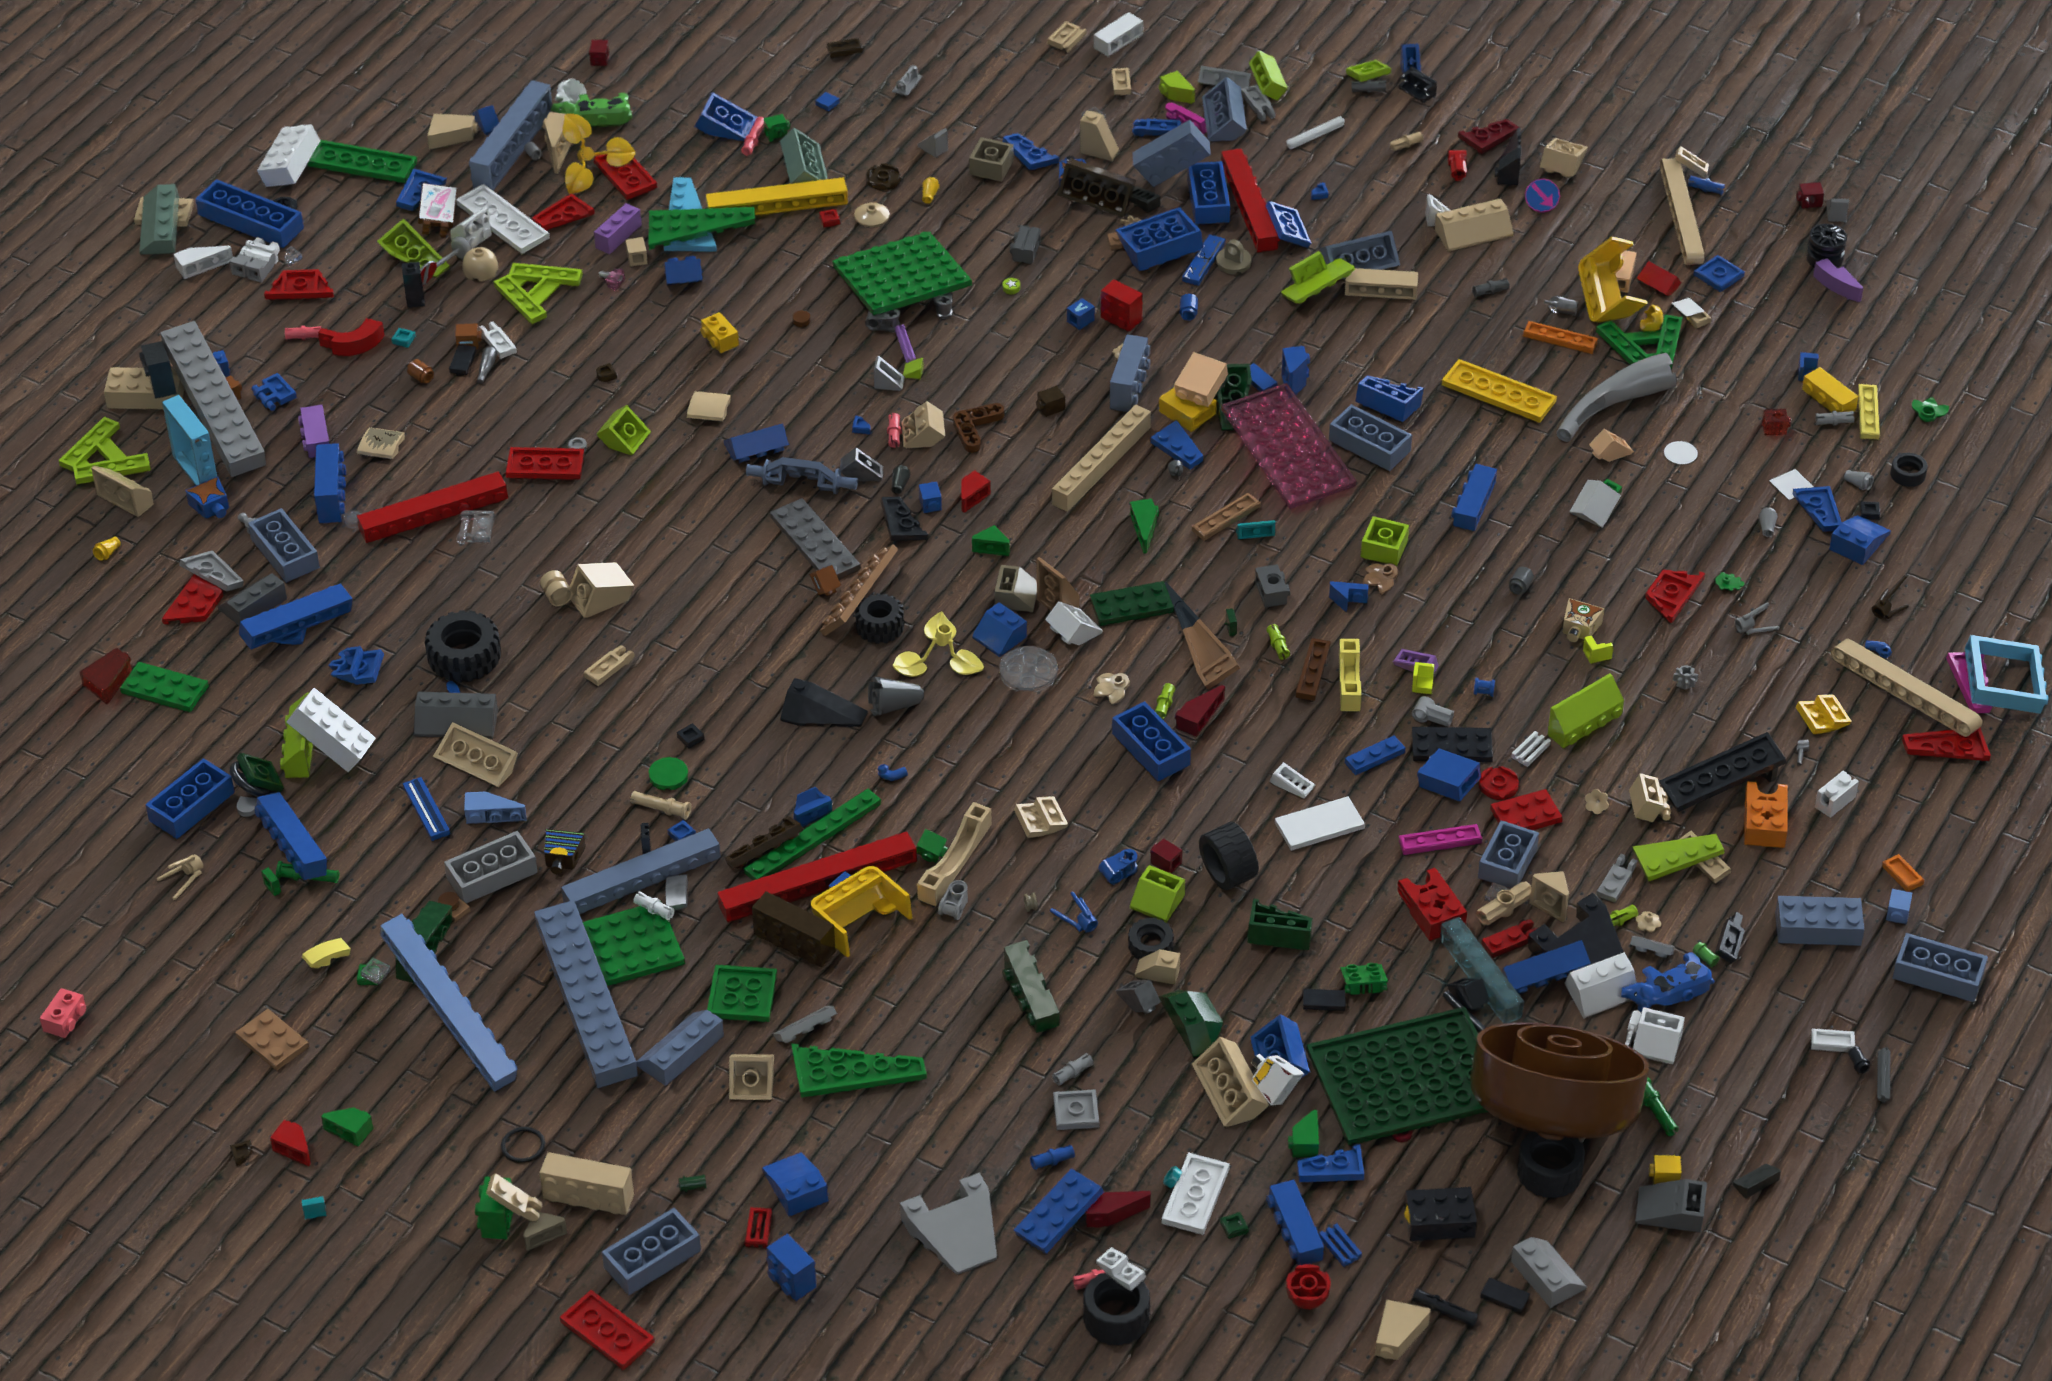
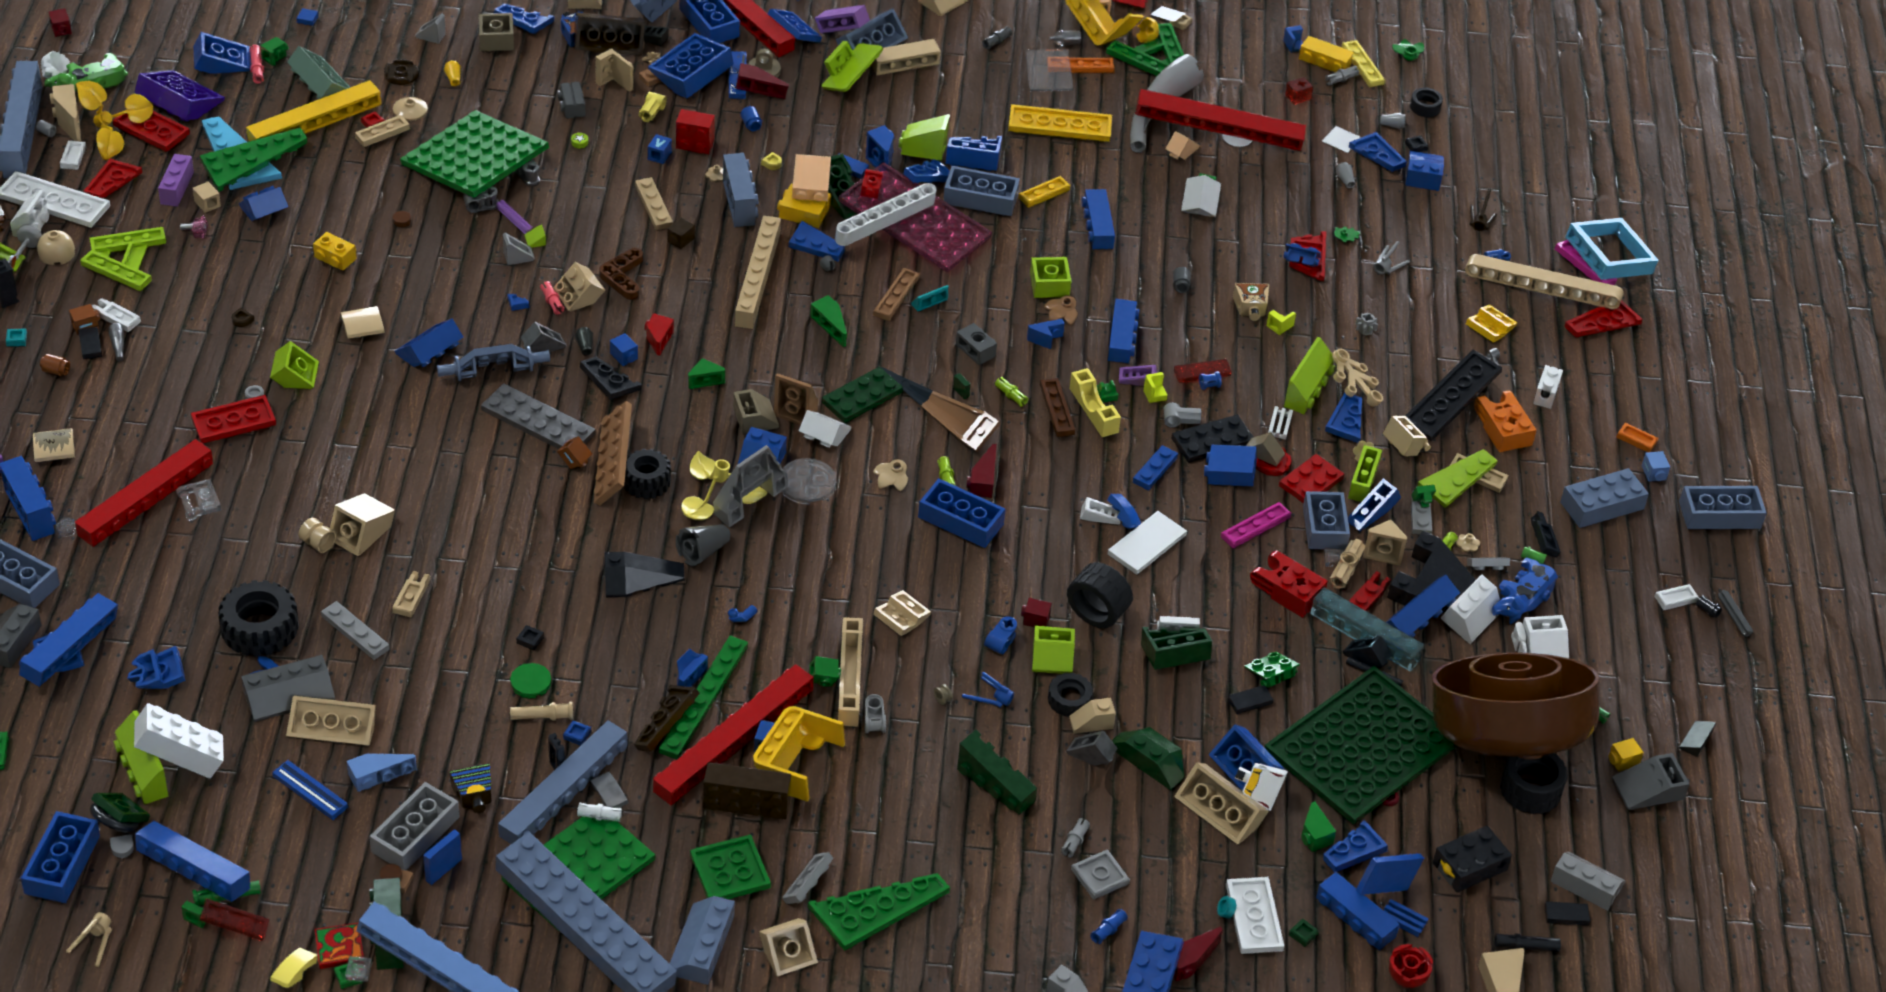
camera: 30 degrees left, 0 degrees up
none -> white tile [60,141,86,170]
none -> dark purple slope [134,70,225,121]
none -> clear red tile [199,898,270,941]
none -> tile [315,923,364,969]
none -> light grey plate [321,601,390,660]
none -> tan plate [355,115,410,147]
none -> blue tile [424,830,462,885]
none -> tan bracket [596,48,634,92]
none -> tan plate [635,177,673,230]
none -> light yellow piece [639,91,667,122]
none -> light grey wedge [713,445,788,528]
none -> dark red slope [735,63,789,99]
none -> light yellow tile [761,152,782,170]
none -> medium lavender brick [815,5,870,33]
none -> white beam [835,183,936,246]
none -> red brick [860,169,883,199]
none -> lime slope [899,115,950,161]
none -> blue wing [903,159,950,184]
none -> yellow tile [1018,176,1071,208]
none -> clear piece [1025,49,1073,91]
none -> green tile [1097,380,1118,403]
none -> blue slope [1107,494,1141,529]
none -> blue brick [1108,299,1140,363]
none -> red brick [1135,89,1306,151]
none -> white bracket [1157,616,1200,631]
none -> clear red tile [1174,359,1232,383]
none -> dark tan slope [1246,432,1285,466]
none -> blue hinge [1283,243,1321,267]
none -> blue wing [1325,392,1362,443]
none -> tan plant [1332,348,1383,407]
none -> lime brick [1348,445,1382,502]
none -> blue slope [1348,478,1401,532]
none -> blue tile [1356,853,1424,895]
none -> green tile [1412,484,1436,508]

